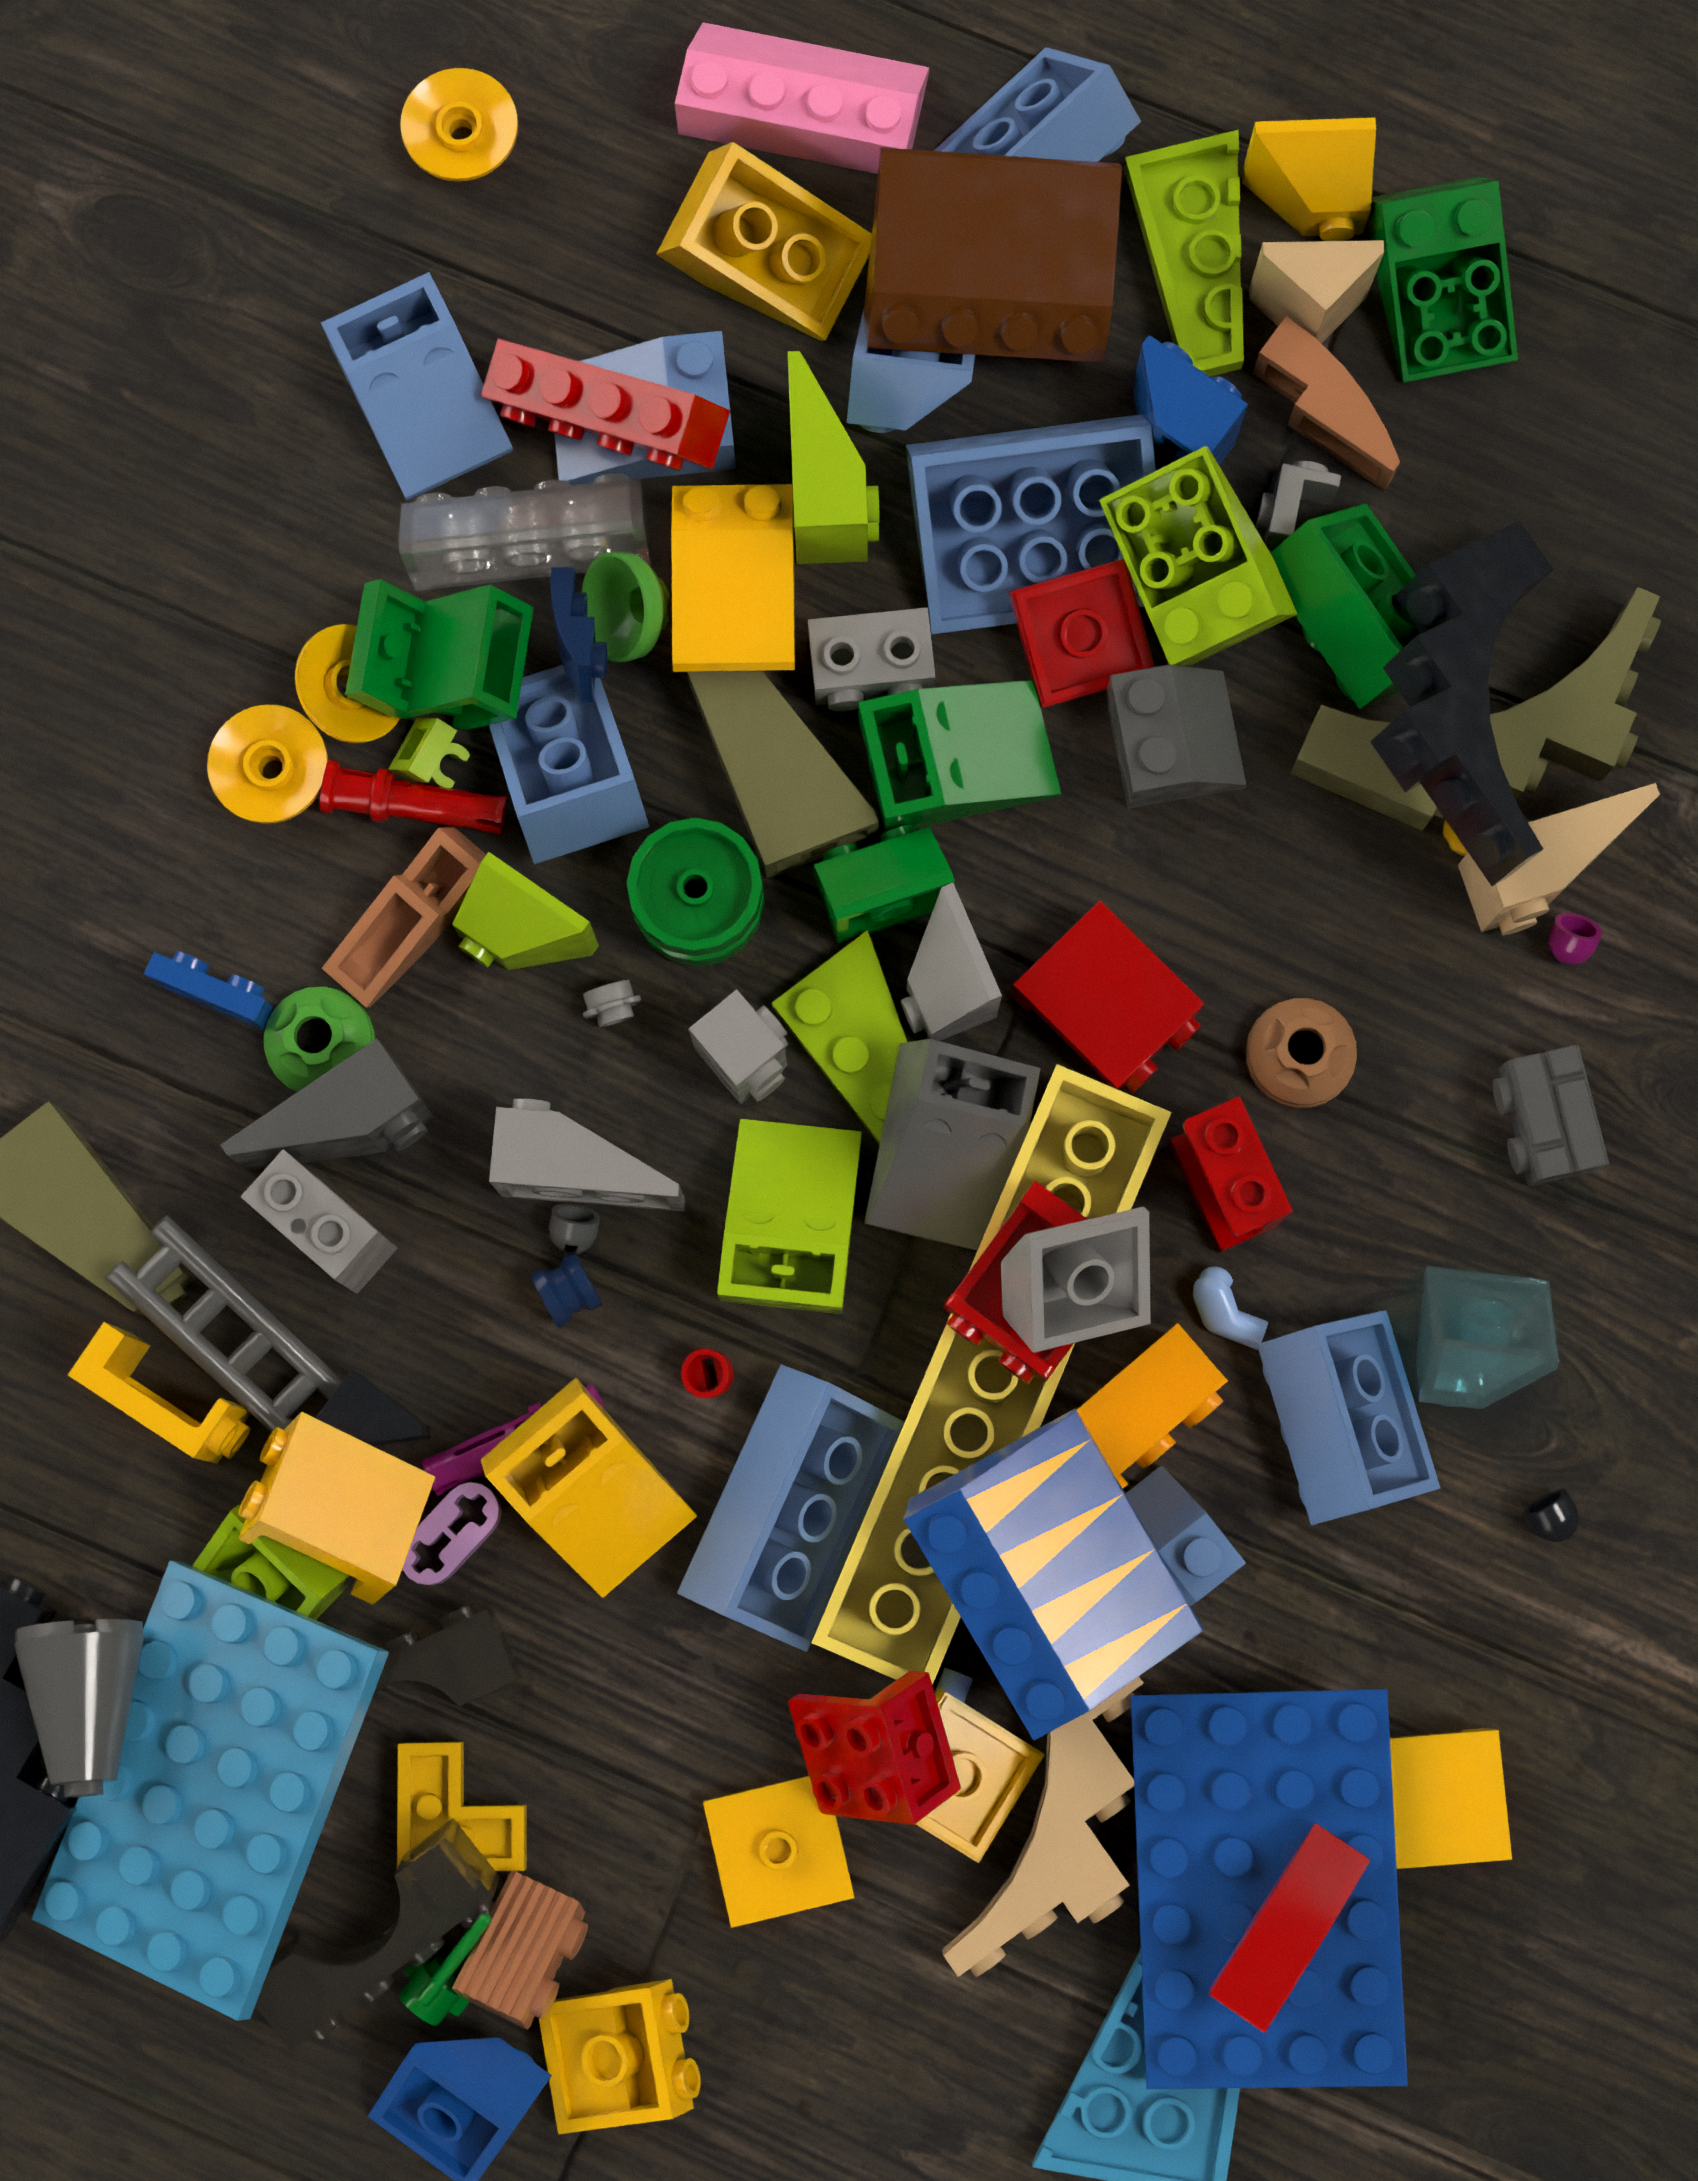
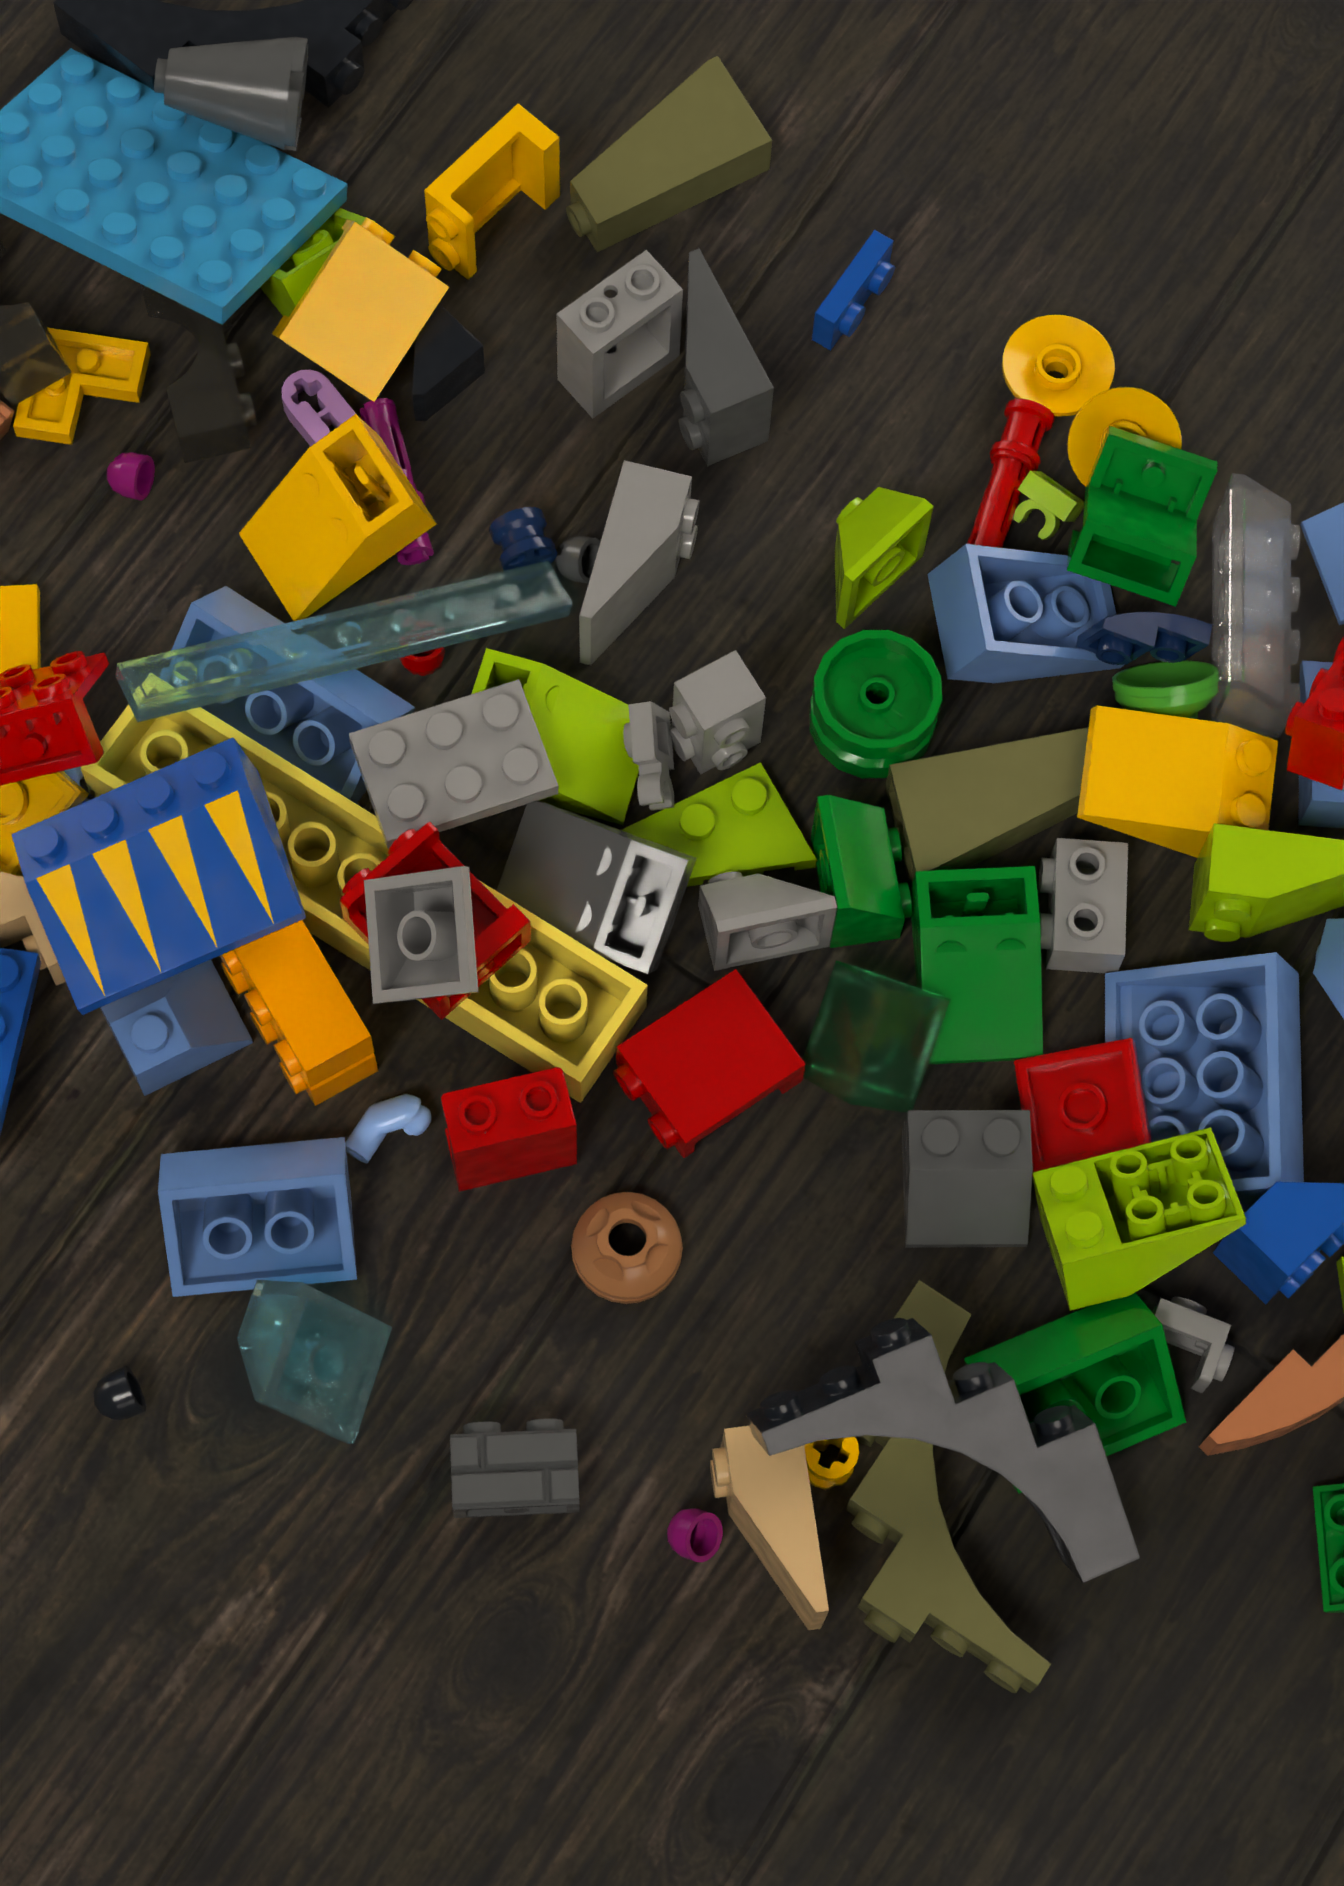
camera: 95 degrees right, 10 degrees down
dark grey bar [105,1215,344,1433] -> none
bright green piece [264,987,375,1092] -> none
nougat slope [322,827,486,1008] -> none
light grey plate [582,980,641,1028] -> none
none -> magenta hinge [106,452,155,501]
none -> clear light blue tile [115,561,573,722]
none -> light grey plate [349,679,559,849]
none -> light grey plate [623,701,674,811]
none -> clear green slope [803,960,950,1113]

